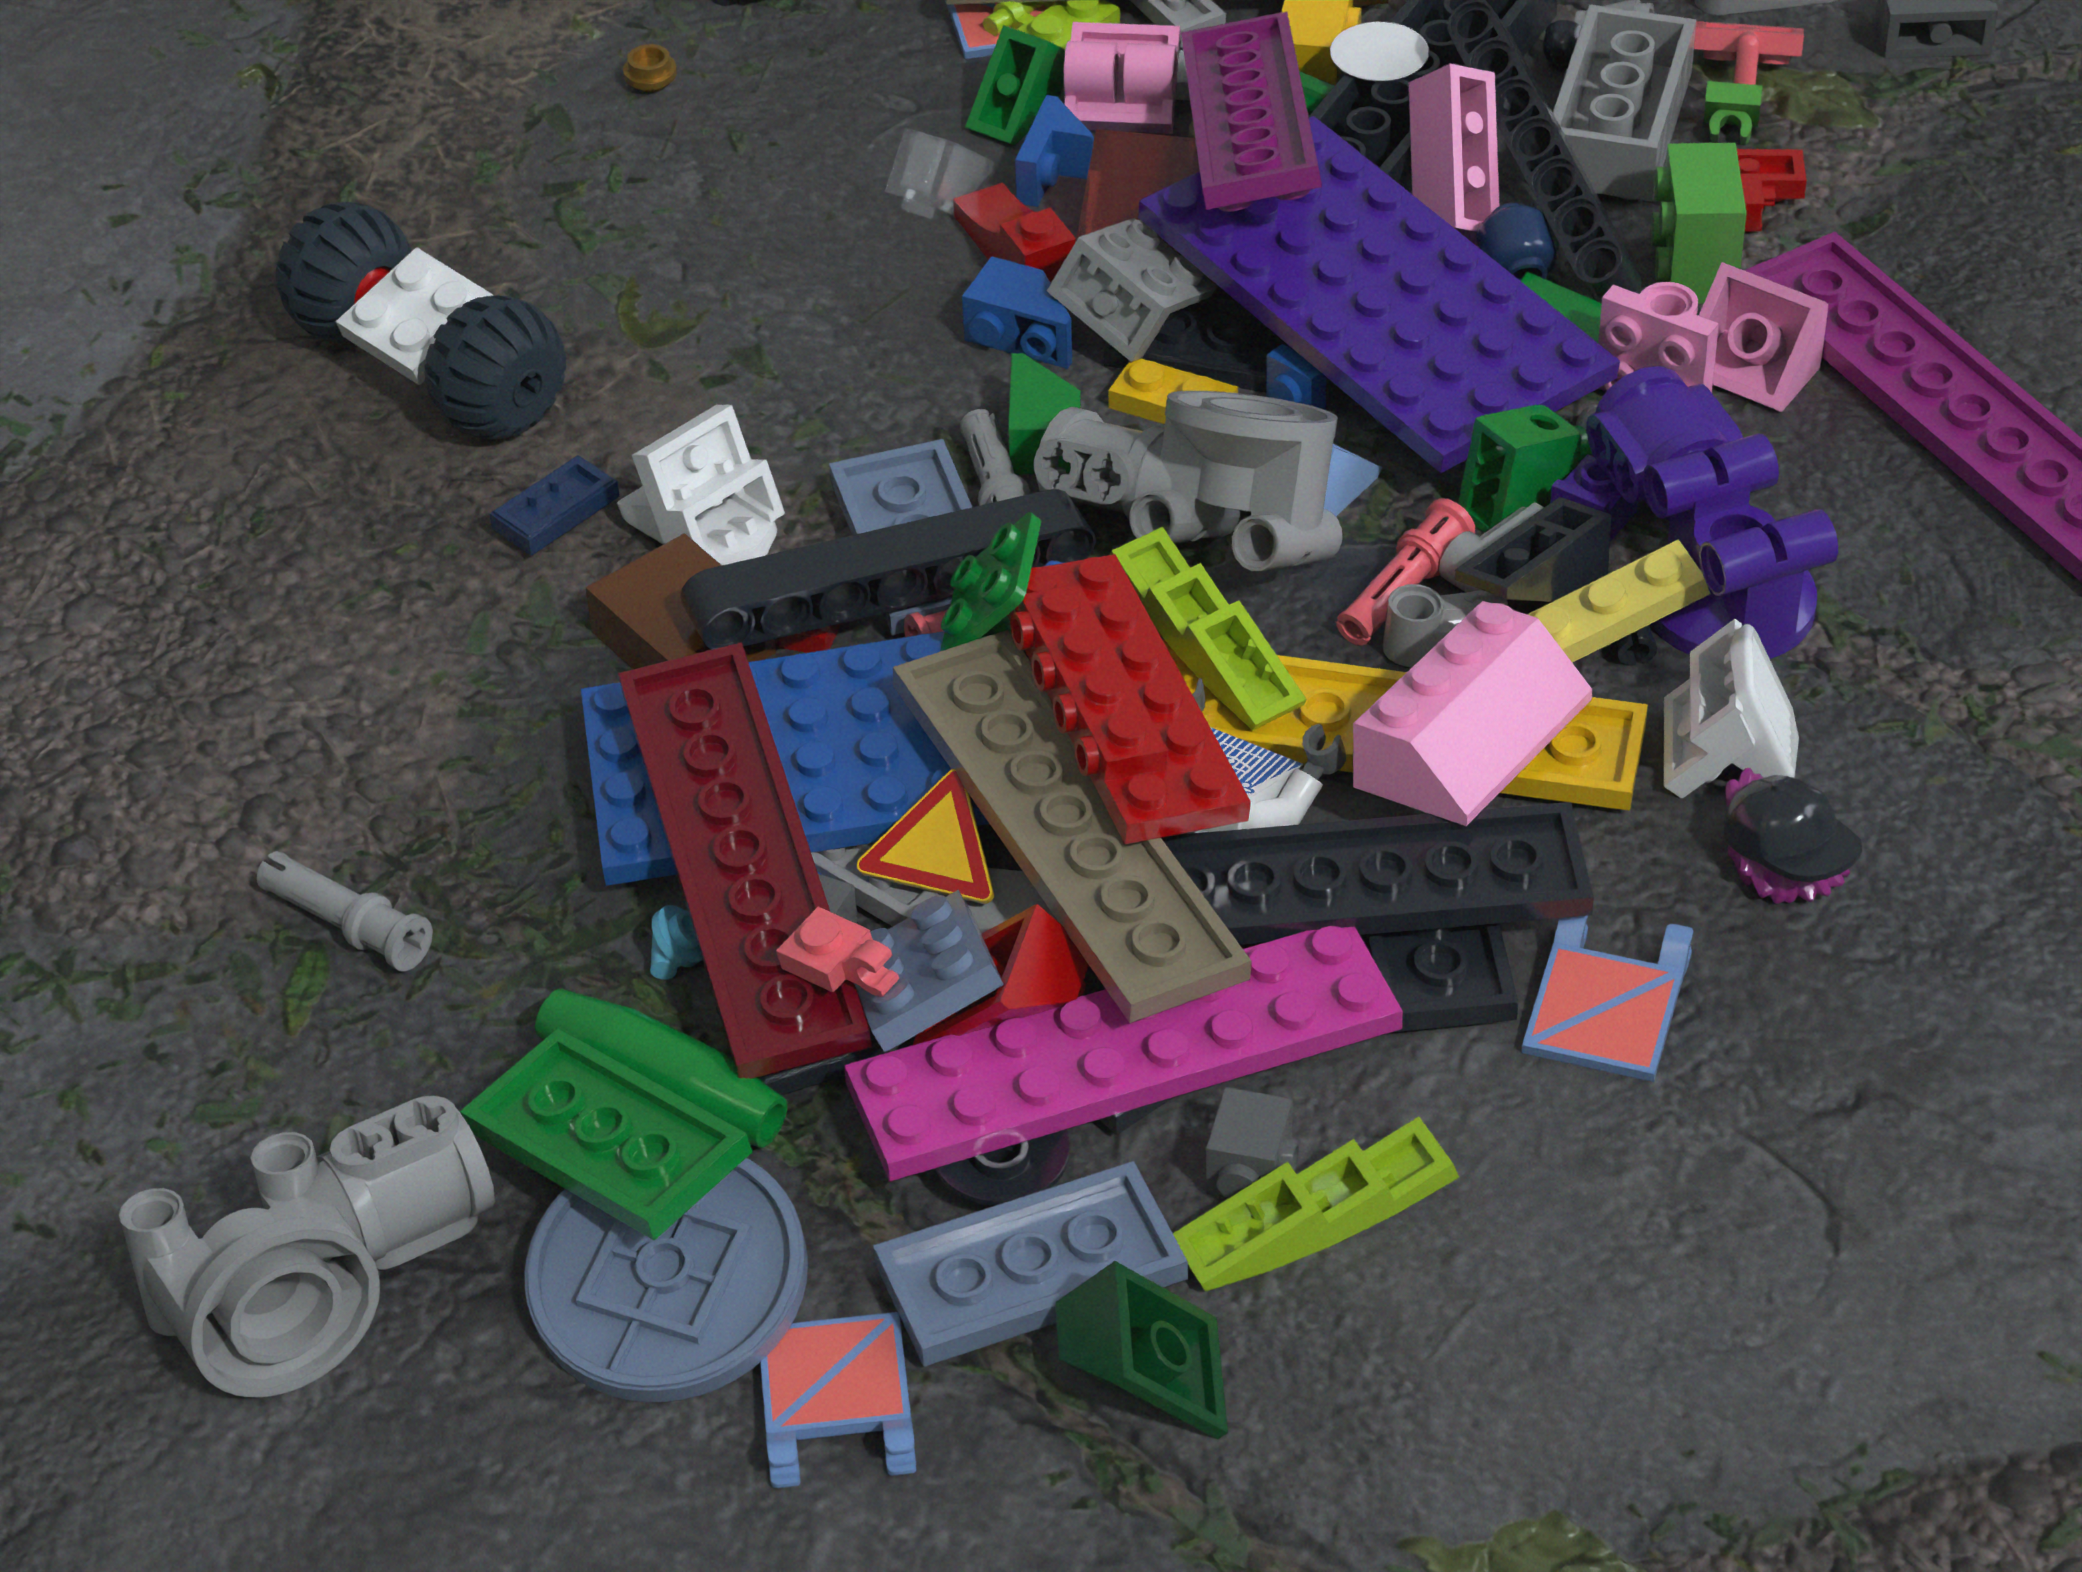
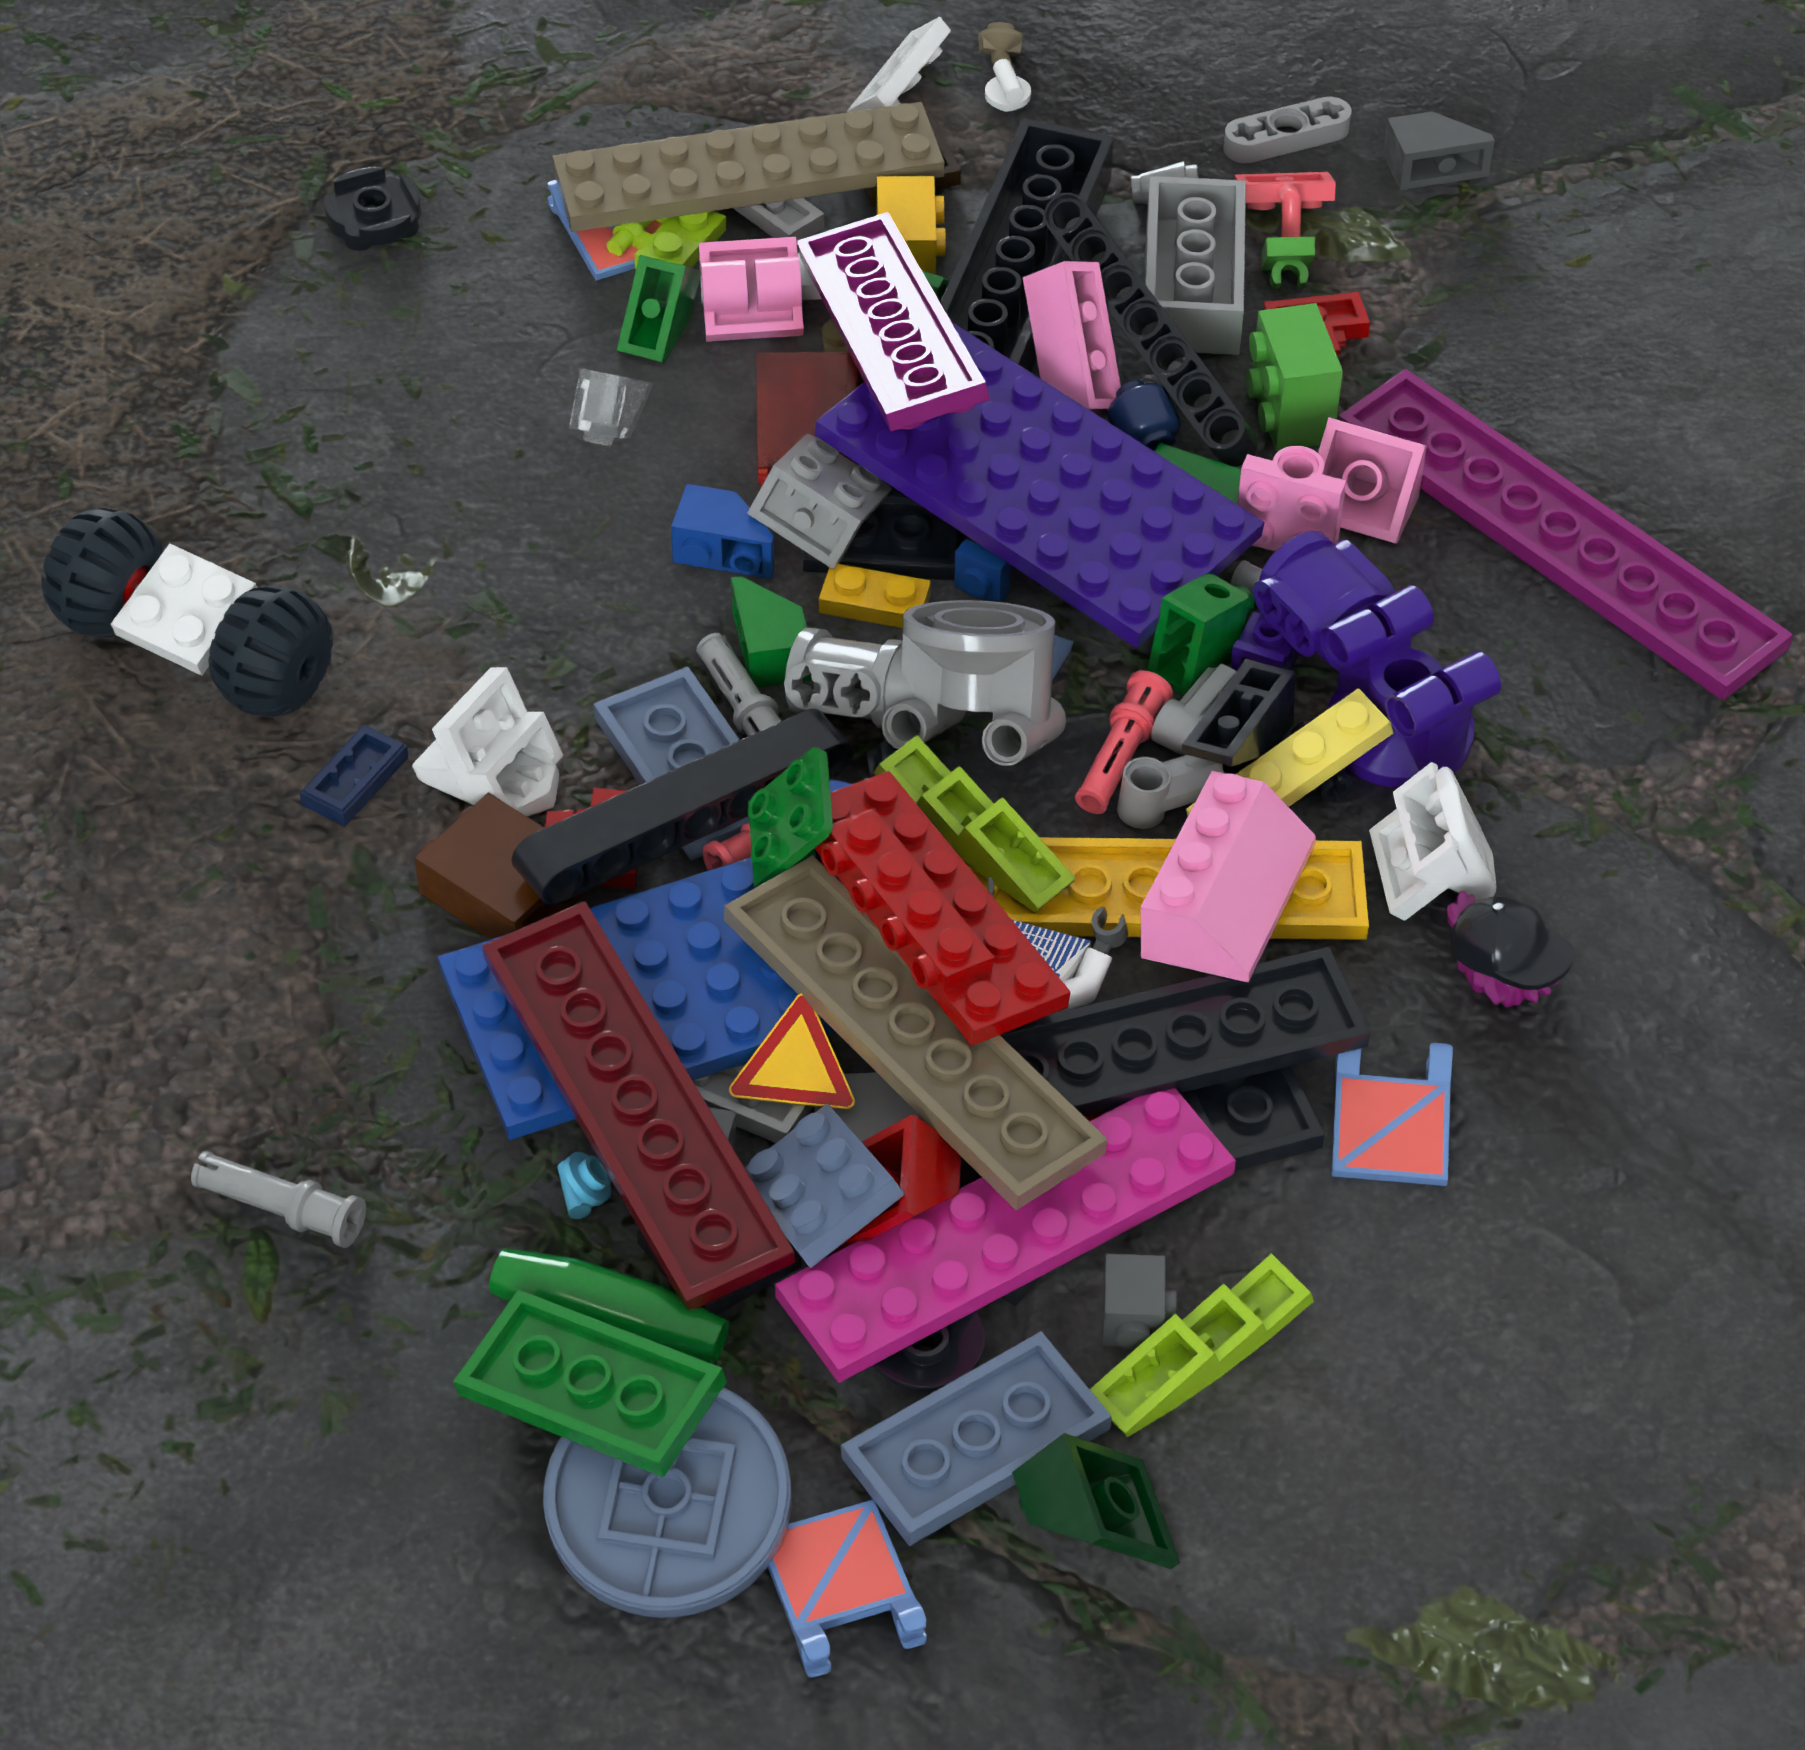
camera: 15 degrees left, 5 degrees up
light grey piece [119,1096,495,1397] -> none
pearl gold plate [623,44,677,92] -> none
coral plate [776,907,899,997] -> none
red slope [953,182,1076,283] -> none
blue slope [1015,95,1096,207] -> none
white sticker [1330,22,1429,81] -> none
black hinge [1543,20,1582,68] -> none

